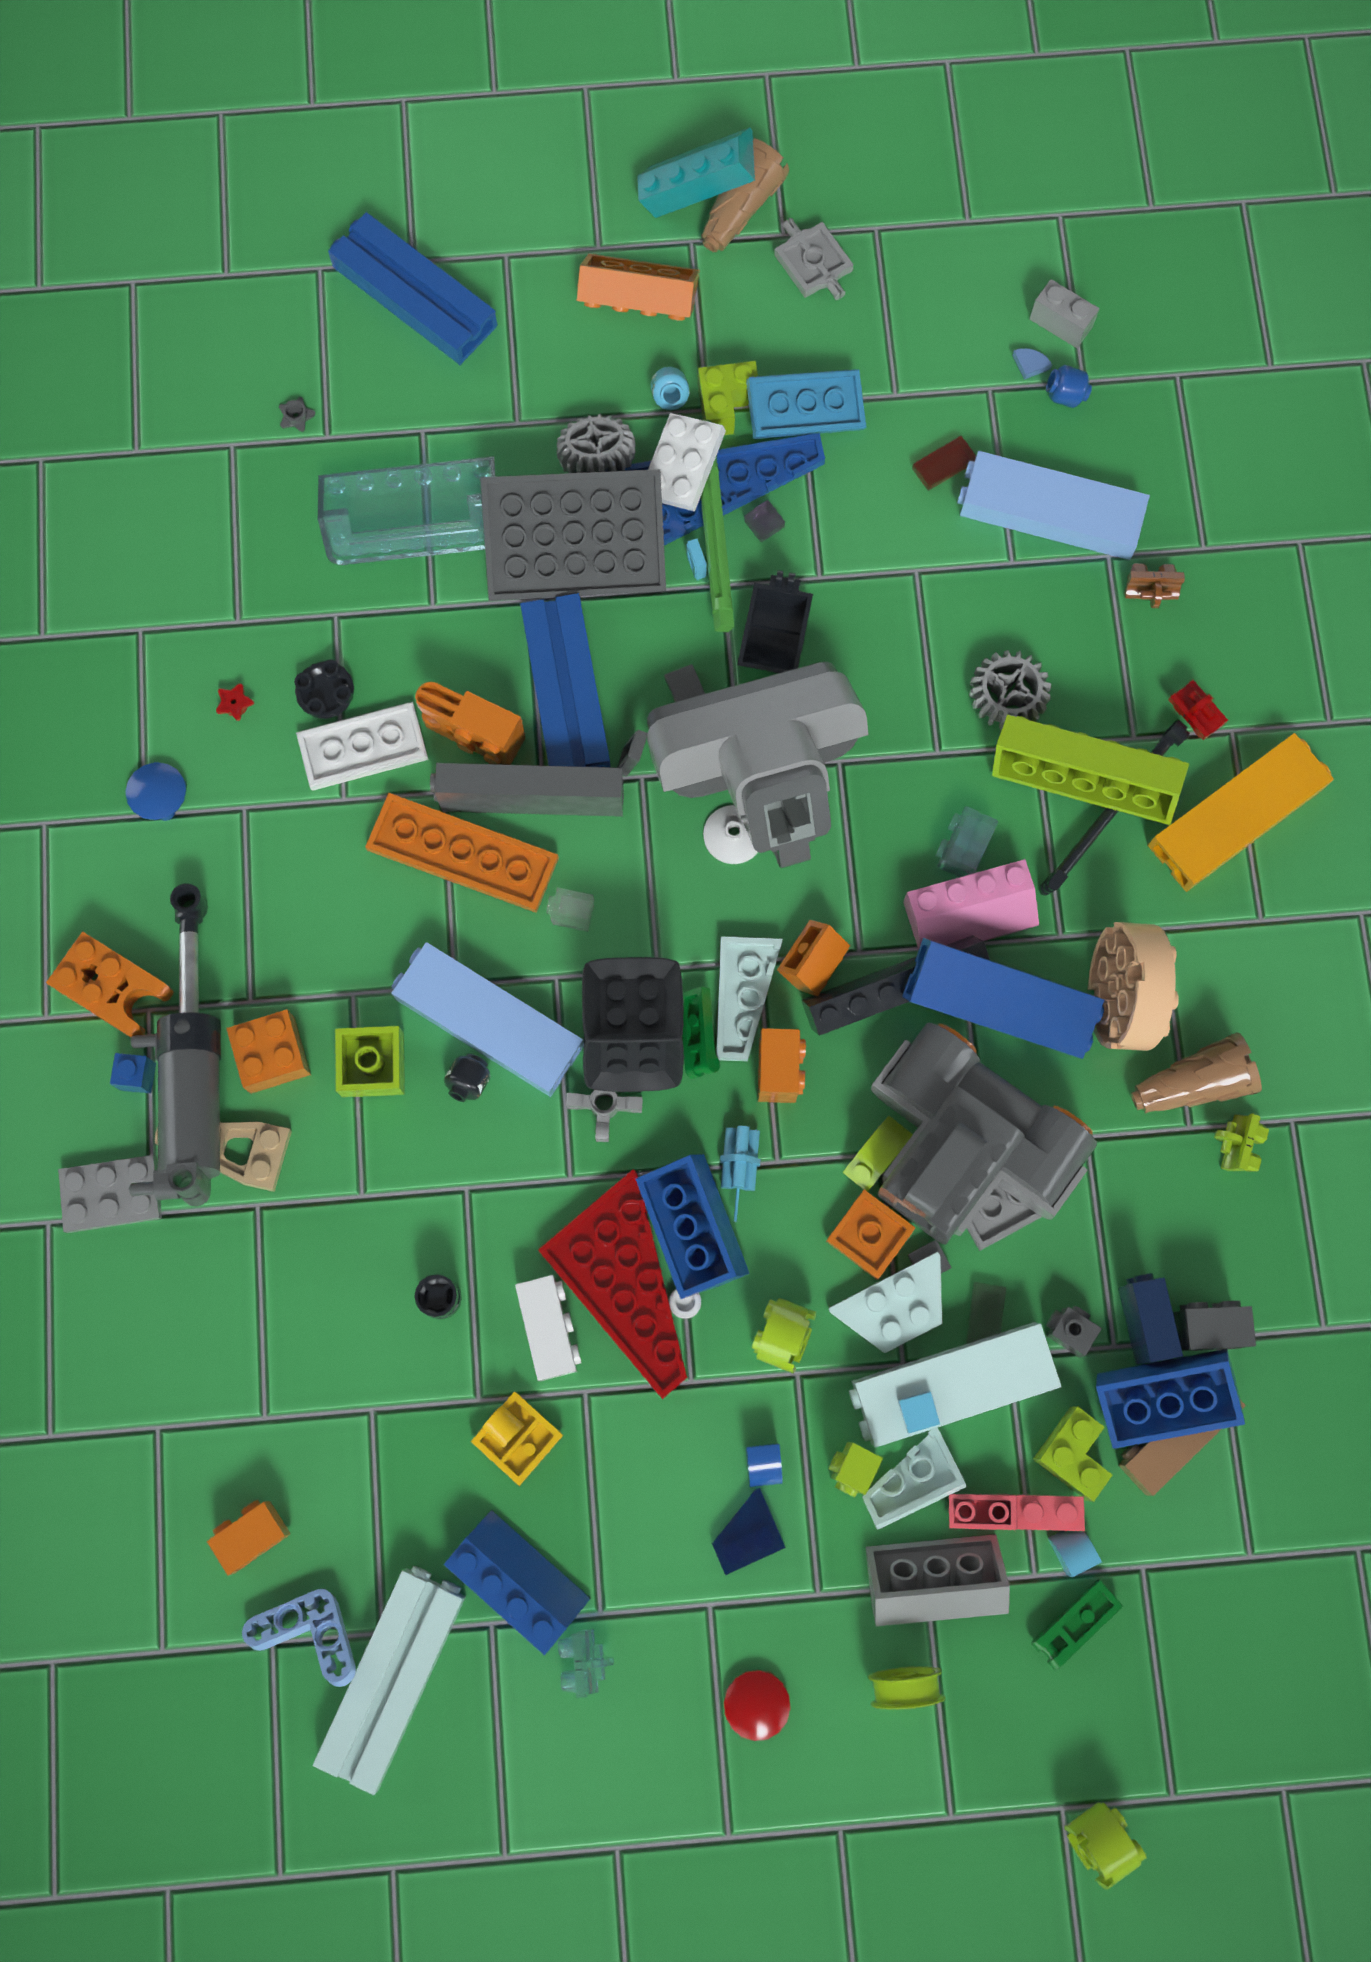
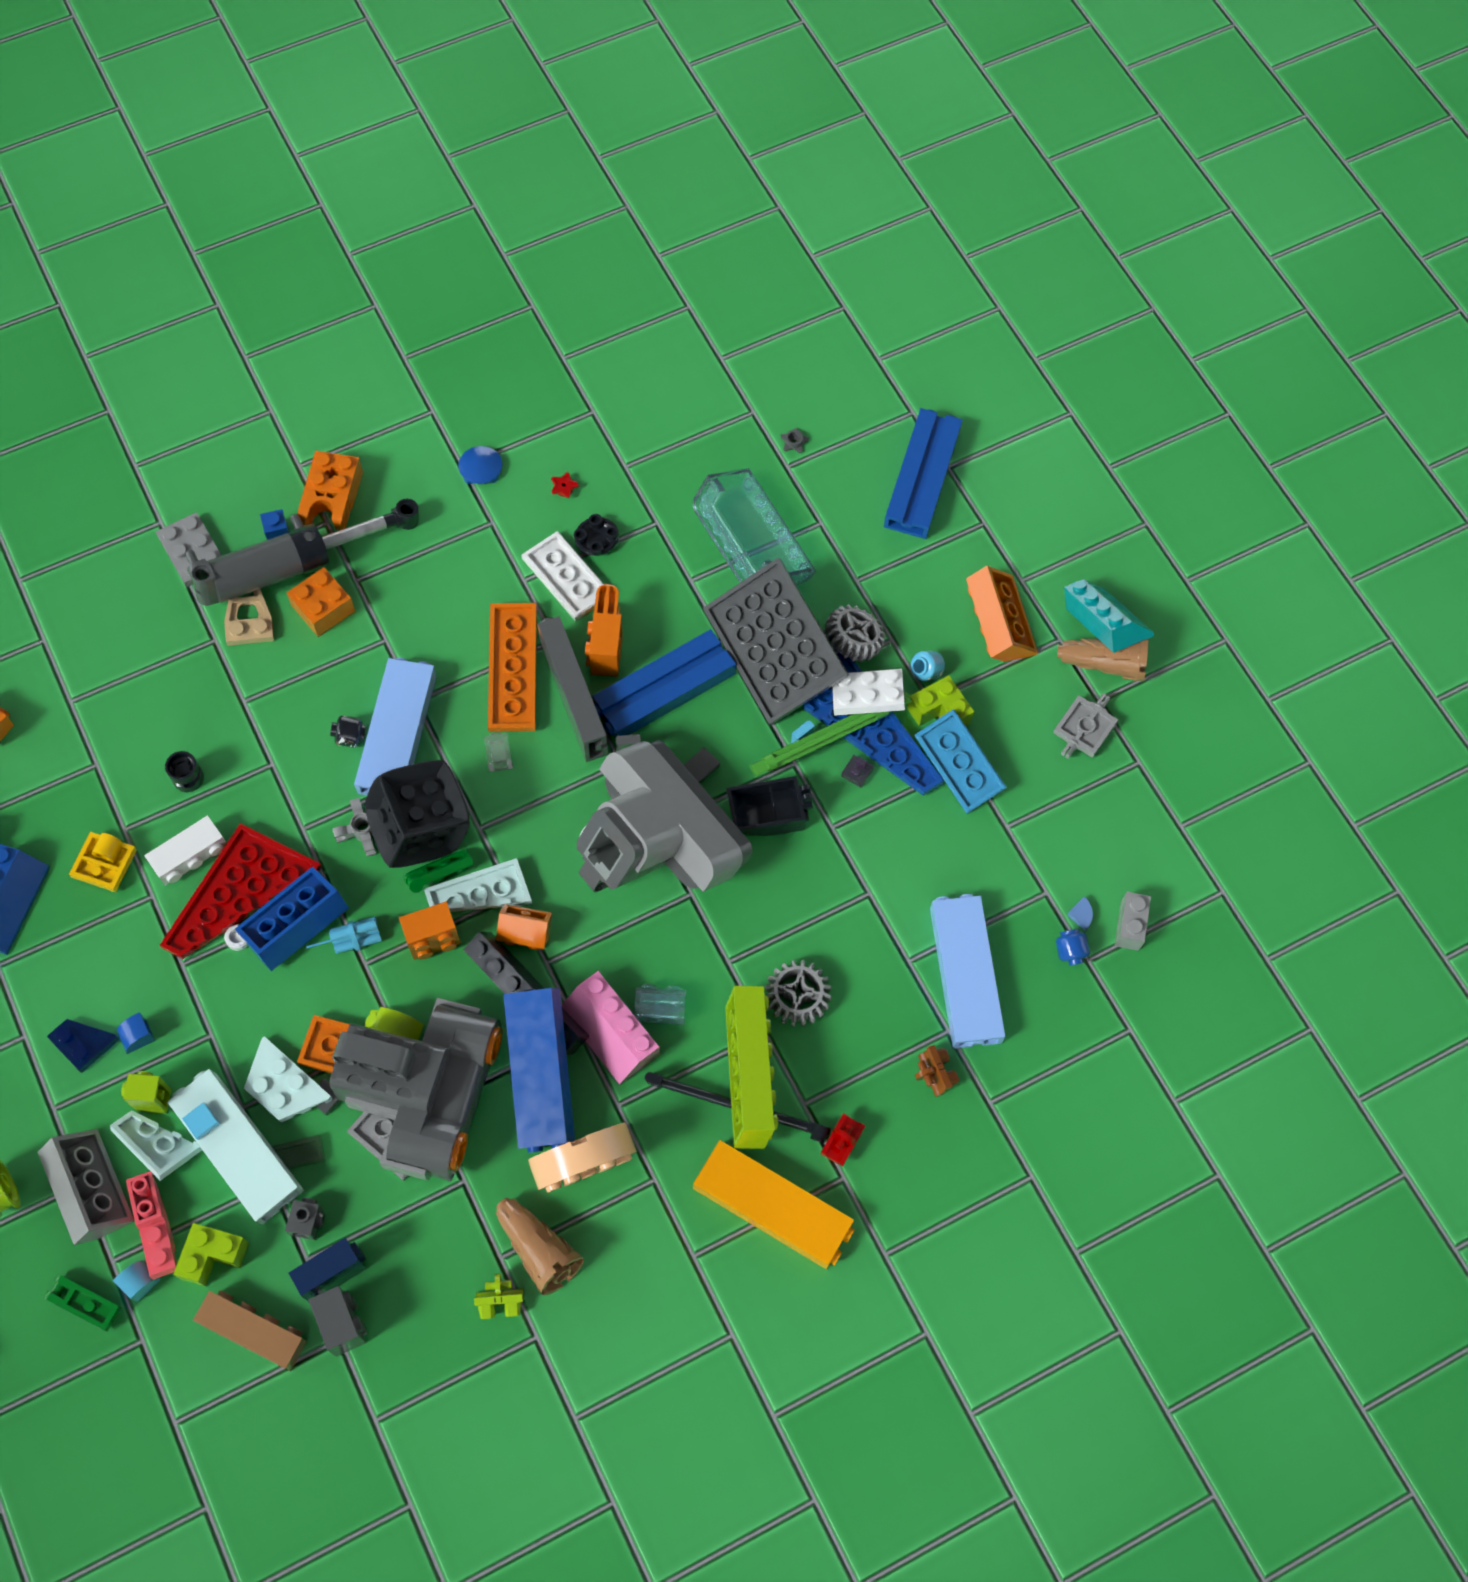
camera: 65 degrees right, 10 degrees down
lime brick [335,1026,405,1097] -> none
lime brick [752,1298,816,1374] -> none
clear red tile [912,436,976,491] -> none
blue slope [1096,1348,1245,1449] -> none

